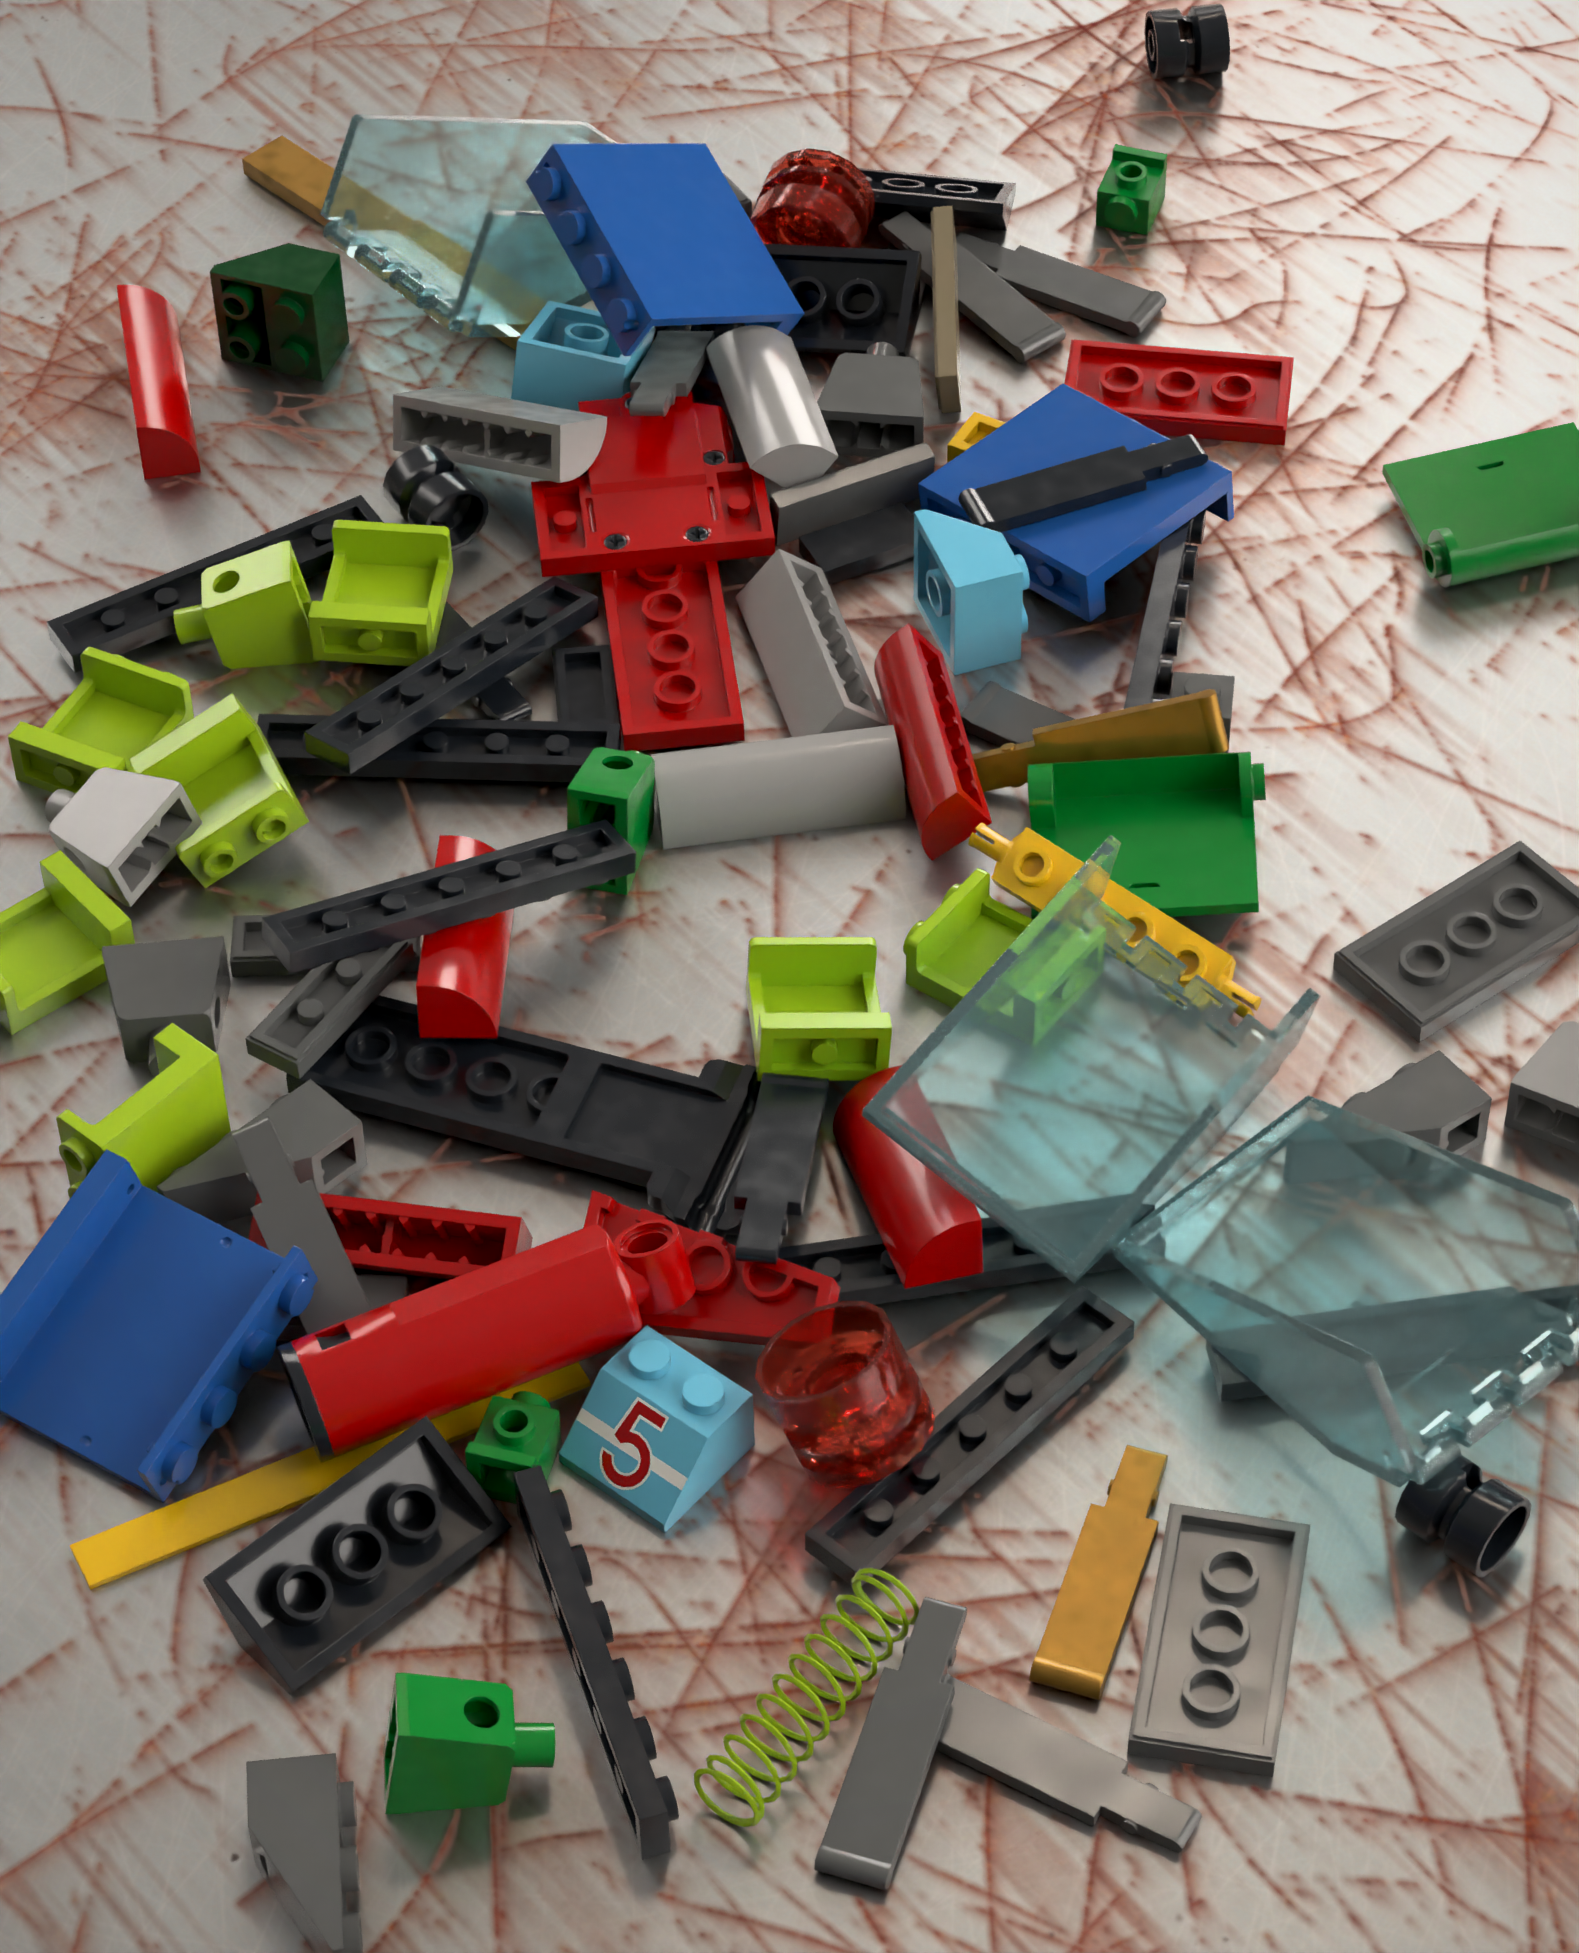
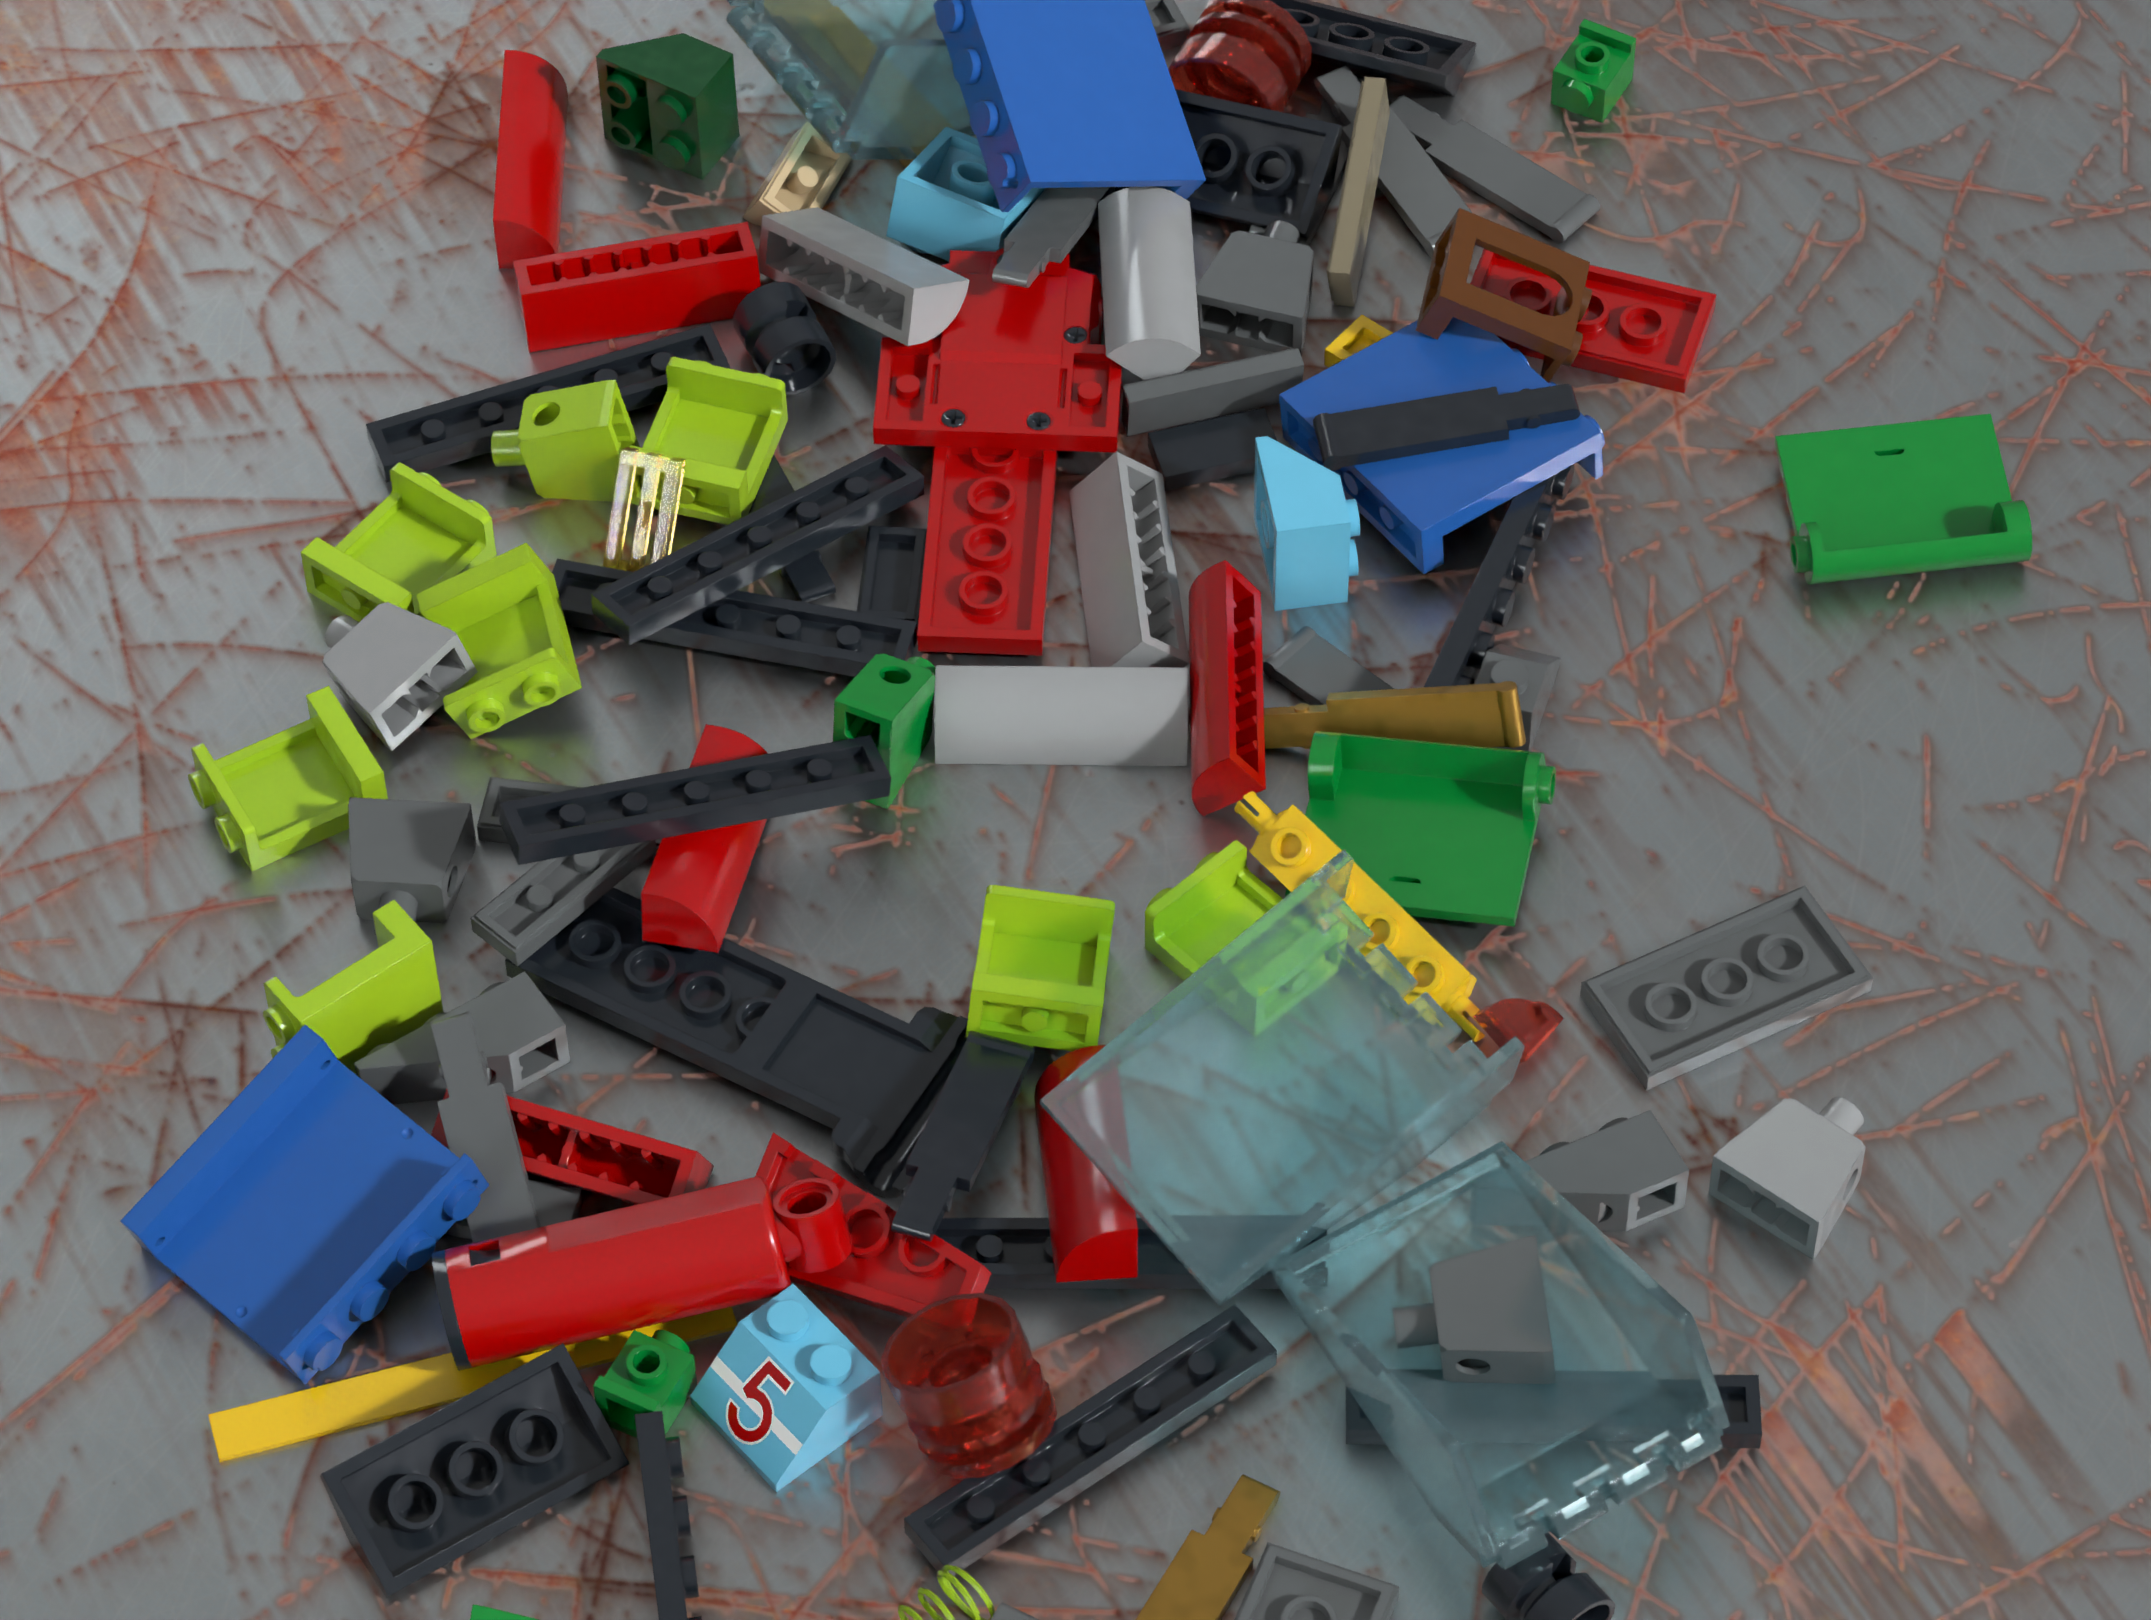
camera: 10 degrees right, 5 degrees up
none -> red brick [513,222,761,353]
none -> clear yellow tile [603,447,686,572]
none -> tan slope [742,121,854,226]
none -> dark grey torso [1392,1235,1556,1384]
none -> reddish brown panel [1416,208,1592,382]
none -> clear red tile [1473,998,1564,1065]

